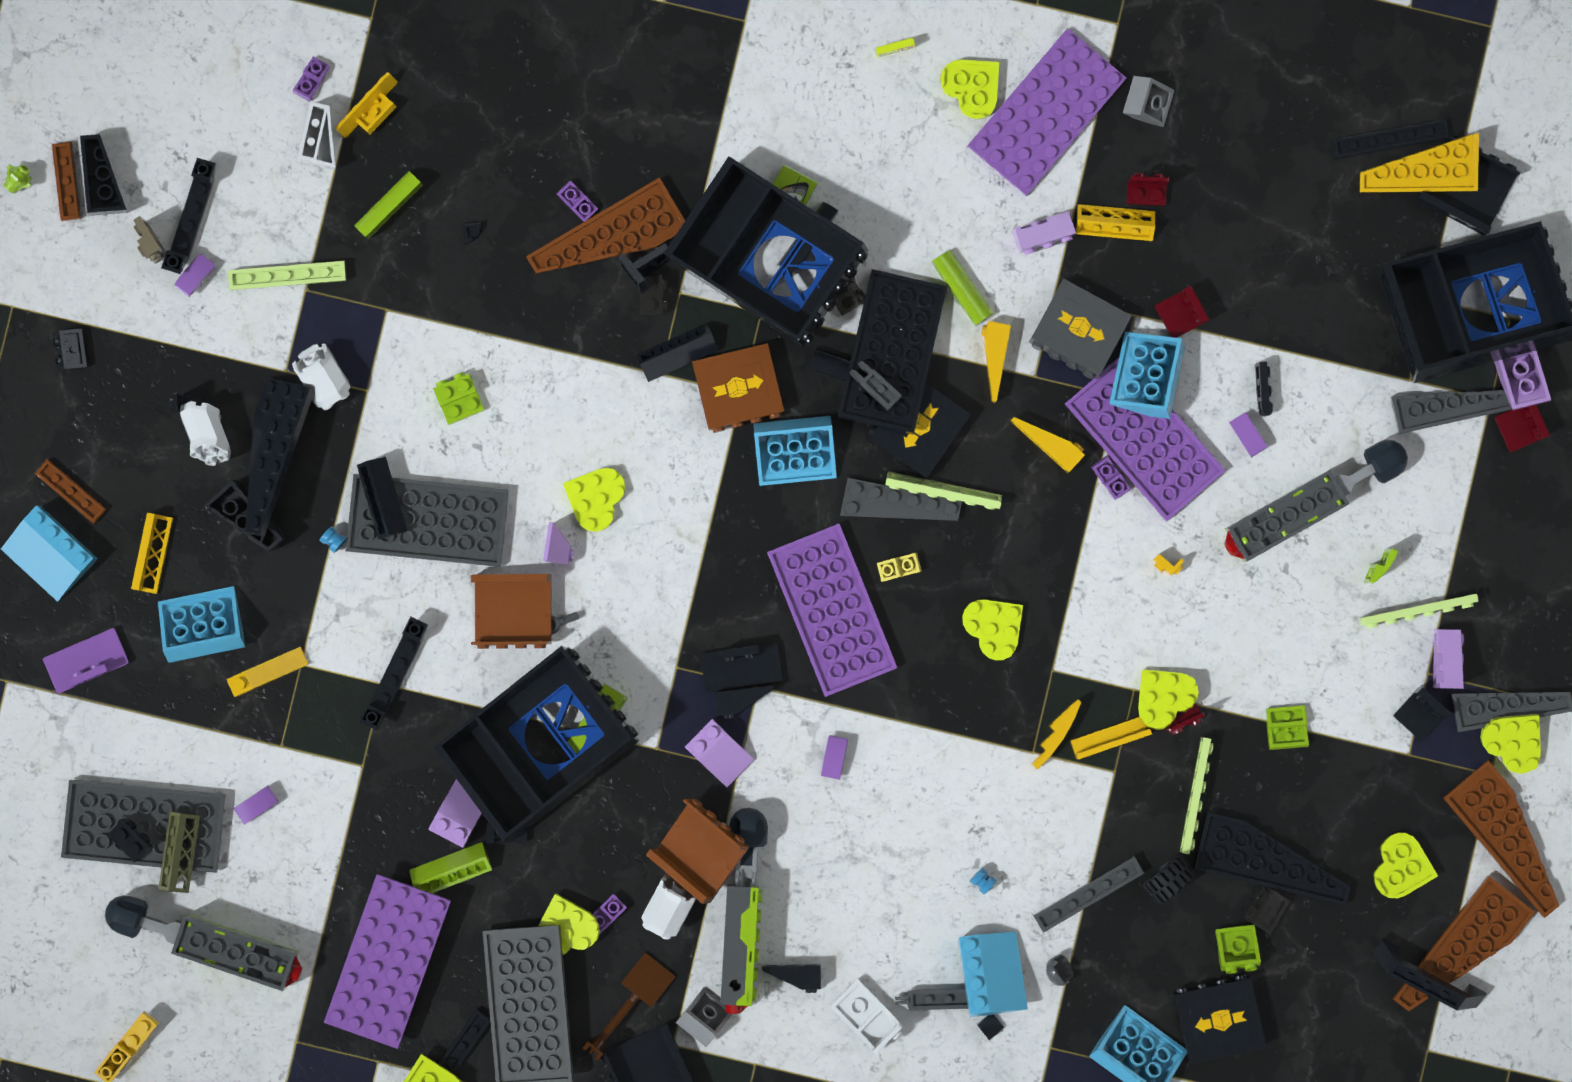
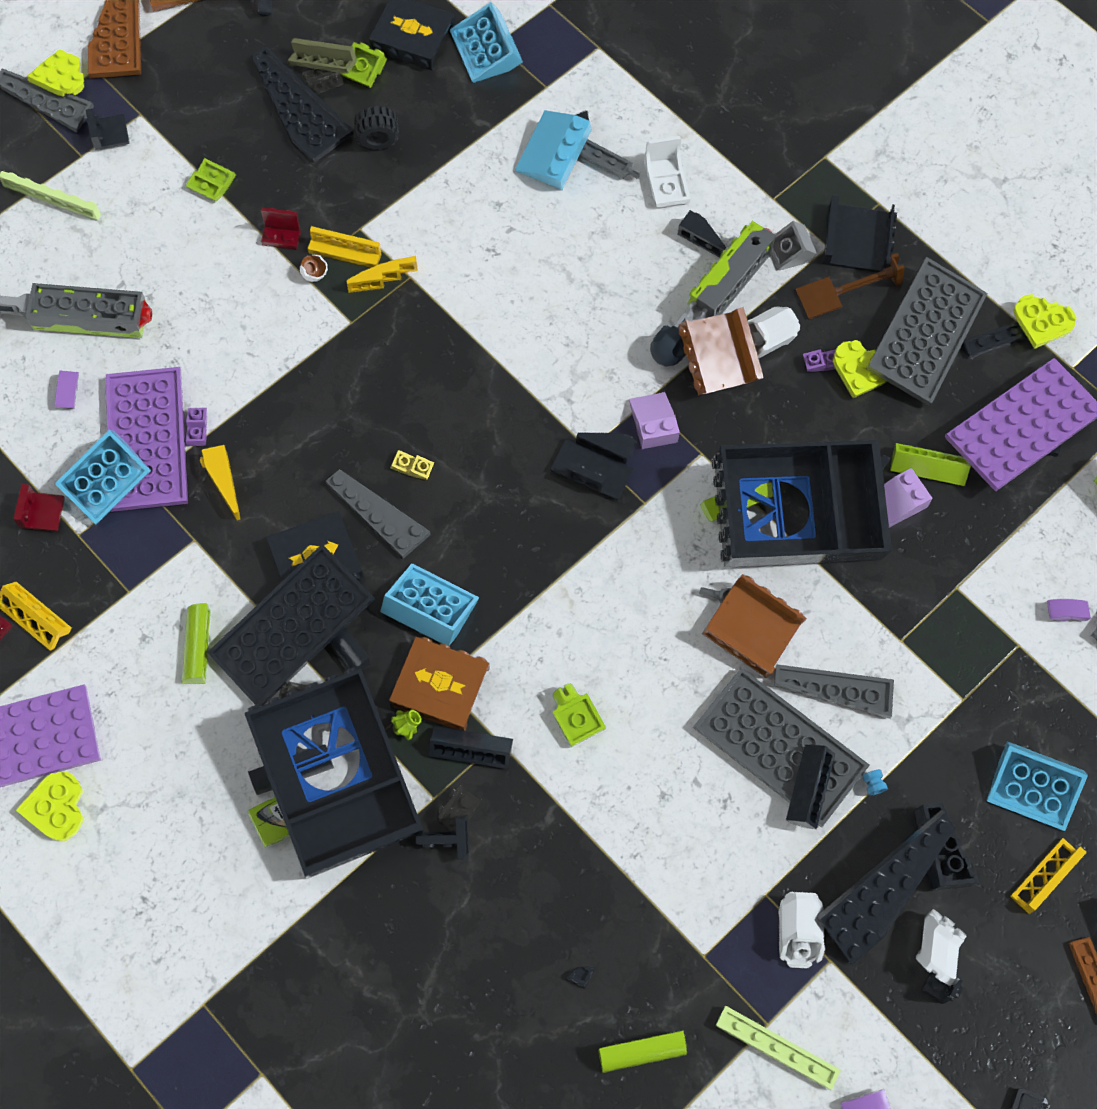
camera: 150 degrees left, 20 degrees down
yellow slope [226,647,309,697] -> none
black slope [359,616,428,730] -> none
lime plate [433,372,485,425] -> none
dark orange wing [526,178,685,274] -> none
lavender slope [543,522,574,565] -> none
medium lavender slope [556,180,598,222] -> none
neon yellow plate [562,468,625,532] -> none
medium lavender plate [767,524,897,697] -> none
medium lavender slope [821,735,848,780] -> none
dark grey hinge [849,361,902,411] -> none
neon yellow tile [875,38,915,58] -> none
yellowish green plate [885,471,1002,510] -> none
neon yellow plate [962,600,1023,660] -> none
dark azure wheel [970,867,997,894] -> none
yellow slope [981,321,1011,403] -> none
lavender wedge [1012,211,1076,255] -> none
dark grey panel [1029,278,1132,379] -> none
dark grey plate [1033,856,1144,933] -> none
dark grey hair [1046,954,1073,986] -> none
neon yellow plate [1138,670,1199,730] -> none
yellow bracket [1153,554,1184,576] -> none
yellowish green plate [1180,737,1213,854] -> none
black hinge [1255,362,1273,417] -> none
lime slope [1364,548,1398,584] -> none
neon yellow plate [1374,832,1438,898] -> none
lavender wedge [1433,629,1464,689] -> none
none -> olive fence [288,38,357,74]
none -> dark orange hair [300,255,328,282]
none -> lime rock [391,710,421,740]
none -> lime plate [552,683,606,747]
none -> dark grey wing [774,664,894,719]

